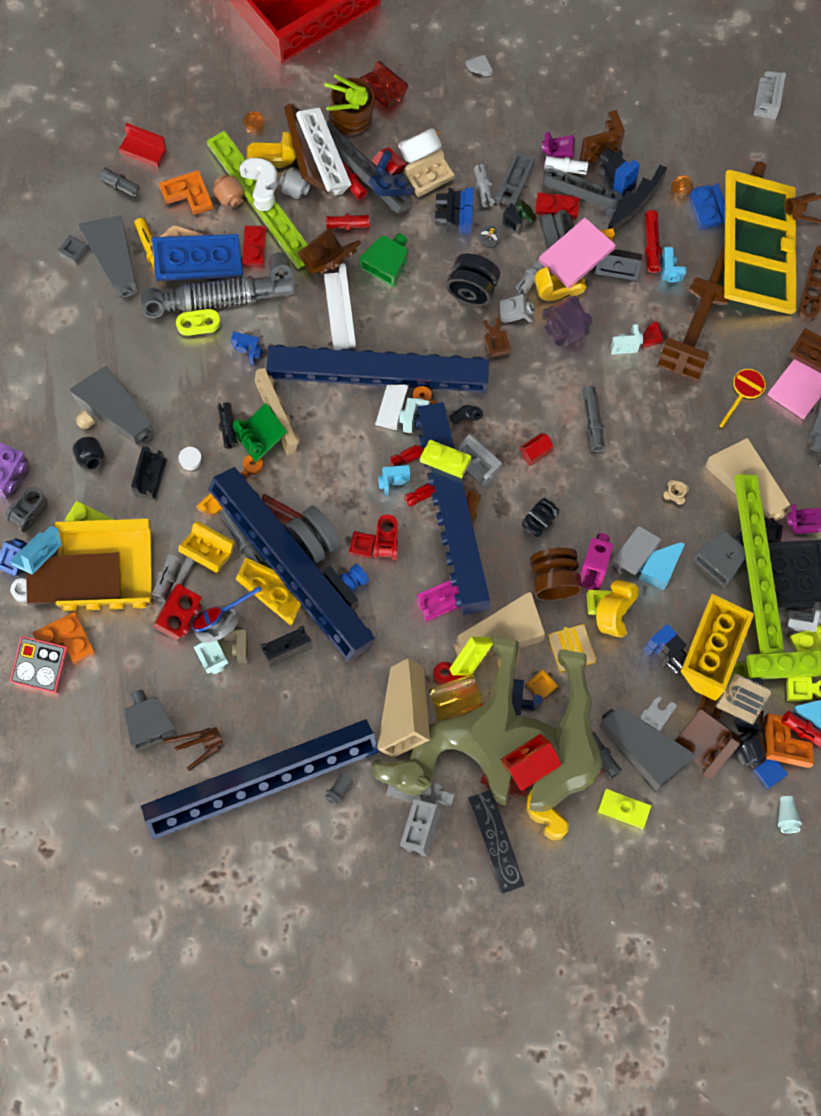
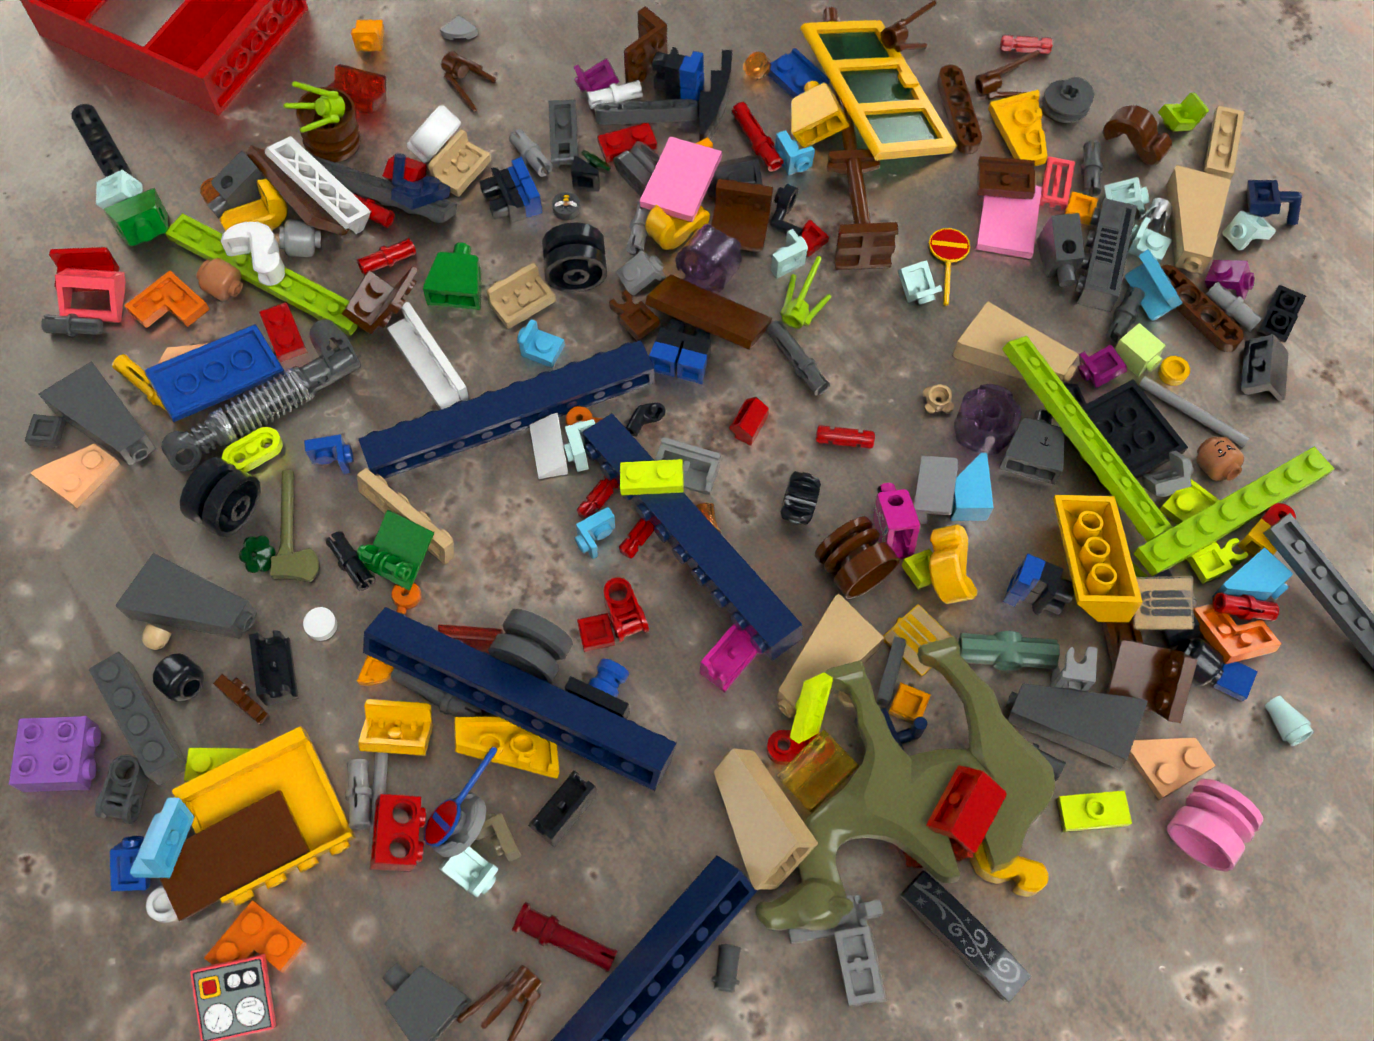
camera: 25 degrees left, 5 degrees down
none -> light nougat wing [31,444,120,508]
none -> coral tile [55,268,125,323]
none -> black beam [71,104,132,177]
none -> dark grey brick [89,651,187,786]
none -> light aqua bracket [96,170,143,209]
none -> green torso [104,188,168,246]
none -> black wheel [180,457,261,537]
none -> dark grey torso [207,151,266,219]
none -> reddish brown plate [213,674,269,725]
none -> dark green plant [239,535,276,573]
none -> olive piece [271,470,320,583]
none -> light orange bracket [351,20,384,51]
none -> reddish brown plant [441,51,496,112]
none -> tan bracket [486,263,556,330]
none -> dark red pin [512,902,618,972]
none -> medium azure bracket [517,319,565,368]
none -> reddish brown tile [645,274,772,350]
none -> hips [649,319,711,384]
none -> reddish brown bracket [708,179,773,252]
none -> black plate [770,184,803,236]
none -> lime plant [780,256,831,329]
none -> yellow torso [791,81,850,148]
none -> red axle [816,425,875,449]
none -> dark grey tile [876,636,906,707]
none -> light aqua bracket [897,260,943,305]
none -> clear purple brick [954,384,1022,455]
none -> sand green piece [958,631,1060,671]
none -> light nougat wing [1128,738,1216,800]
none -> bright pink wheel [1167,779,1263,872]

